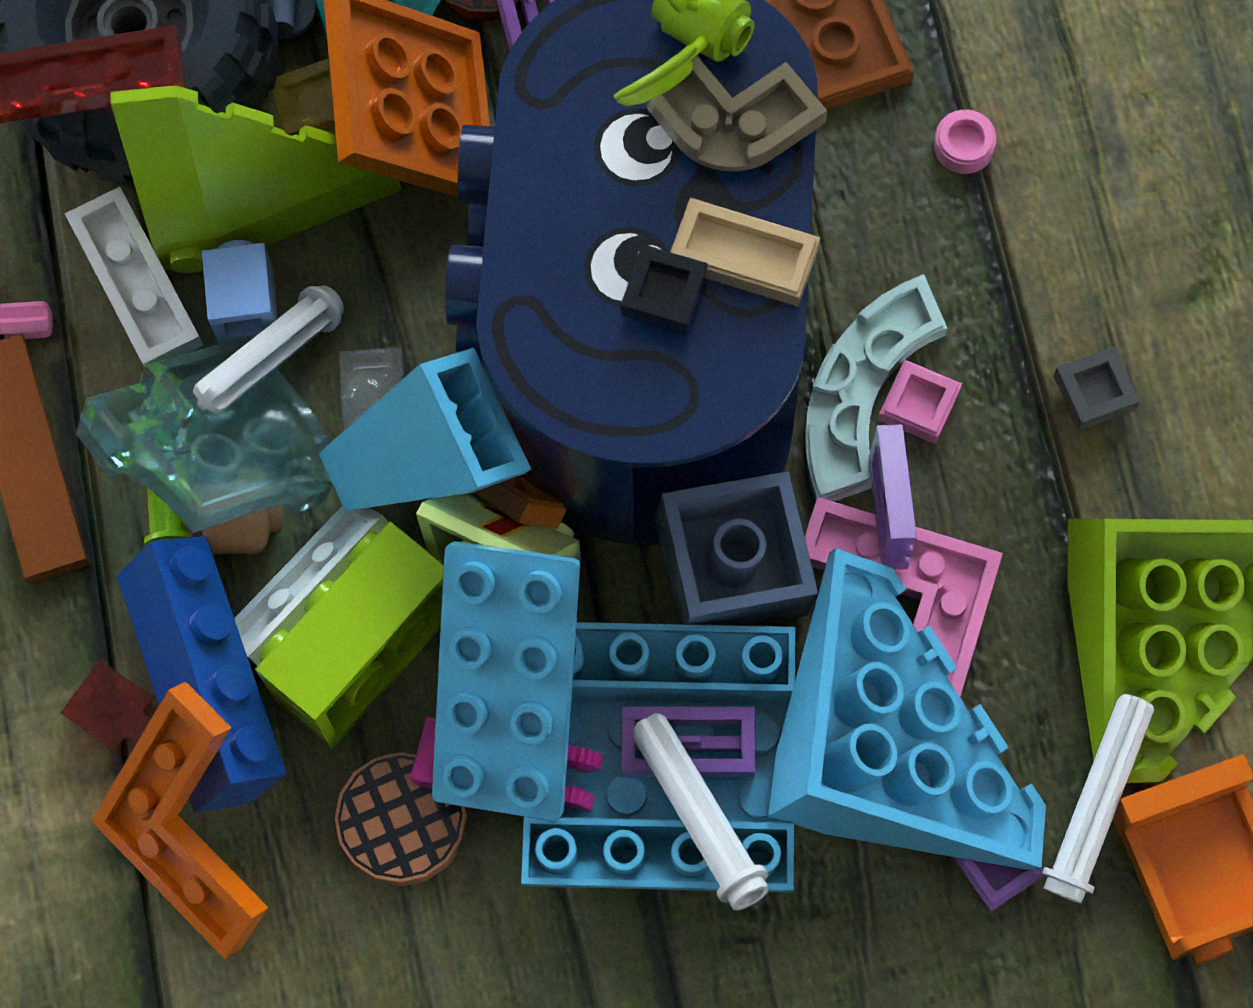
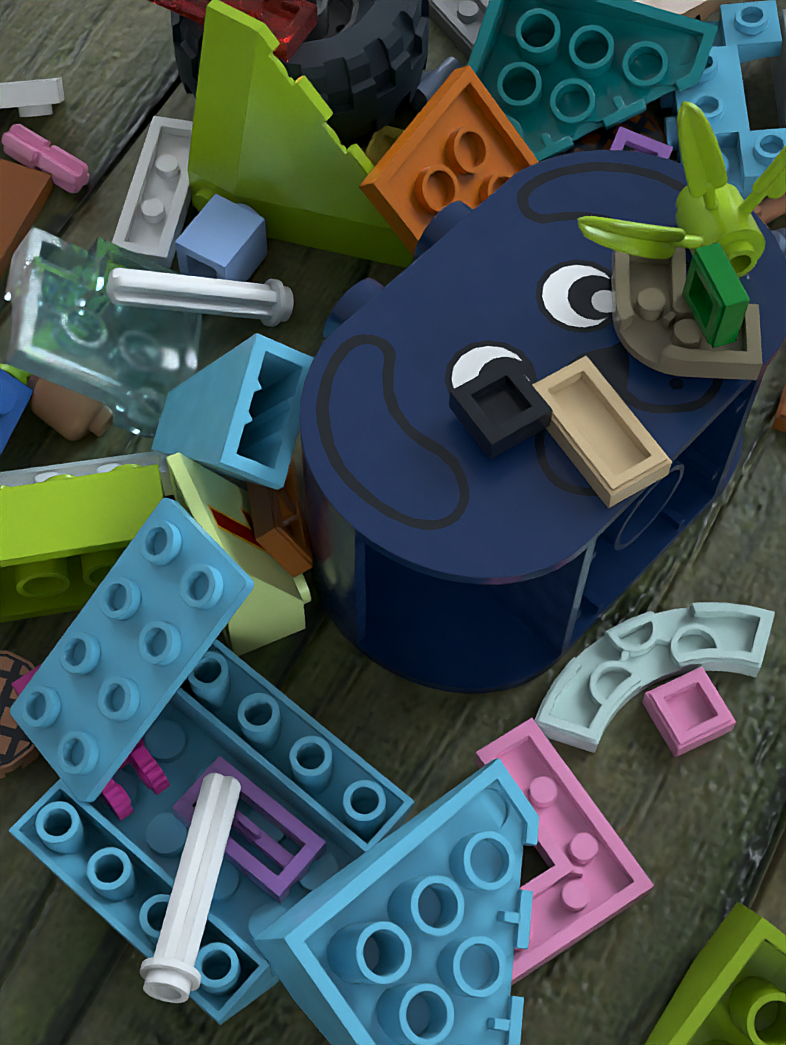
camera: 35 degrees right, 10 degrees down
sand blue brick [655,471,818,626] -> none
tile [869,424,917,569] -> none
none -> green tile [682,242,750,348]

